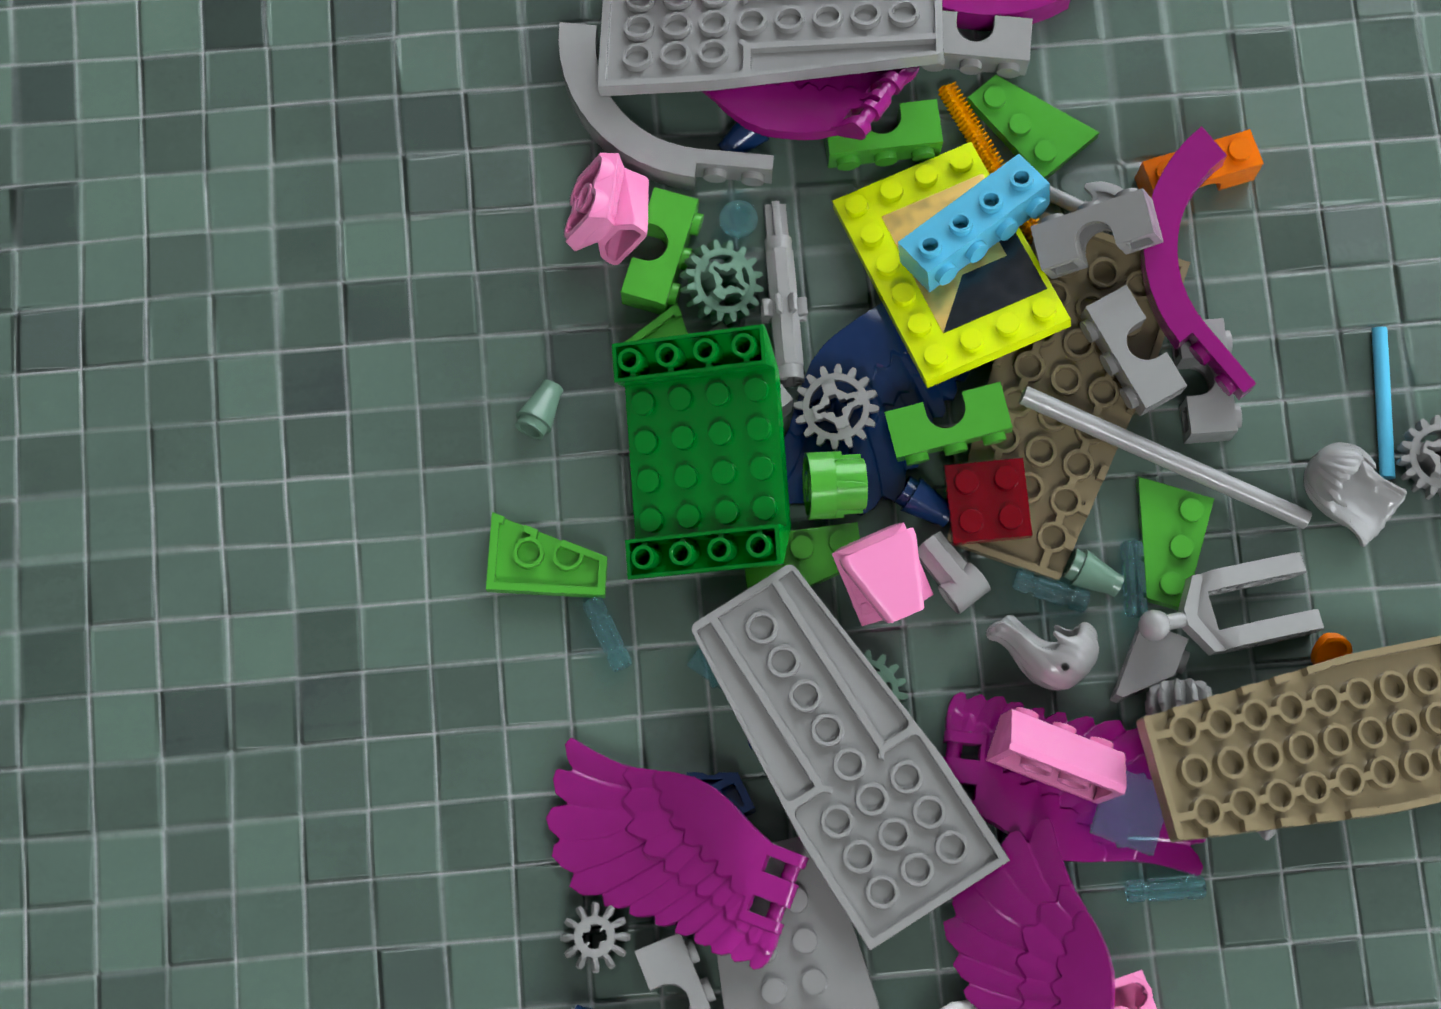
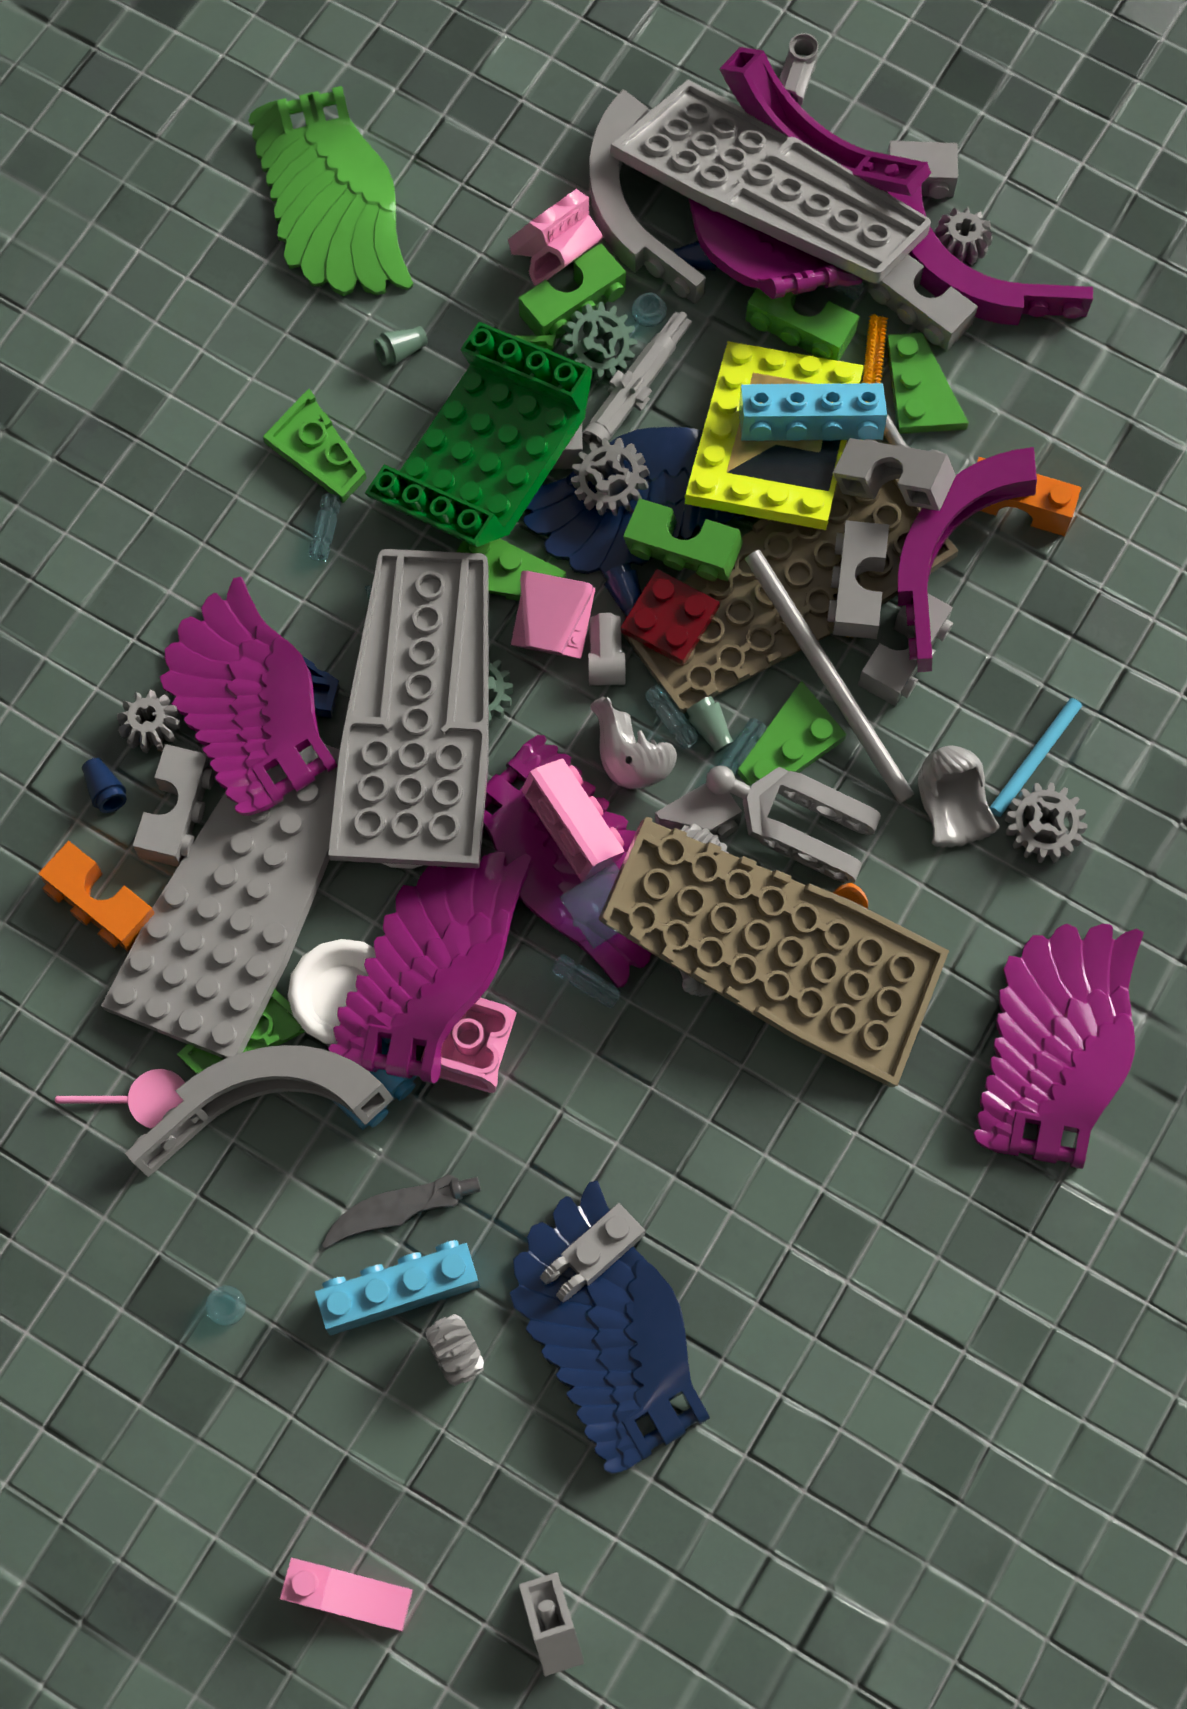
camera: 35 degrees right, 5 degrees down
bright green piece [802,451,868,520] -> none
none -> bright green animal [248,86,413,296]

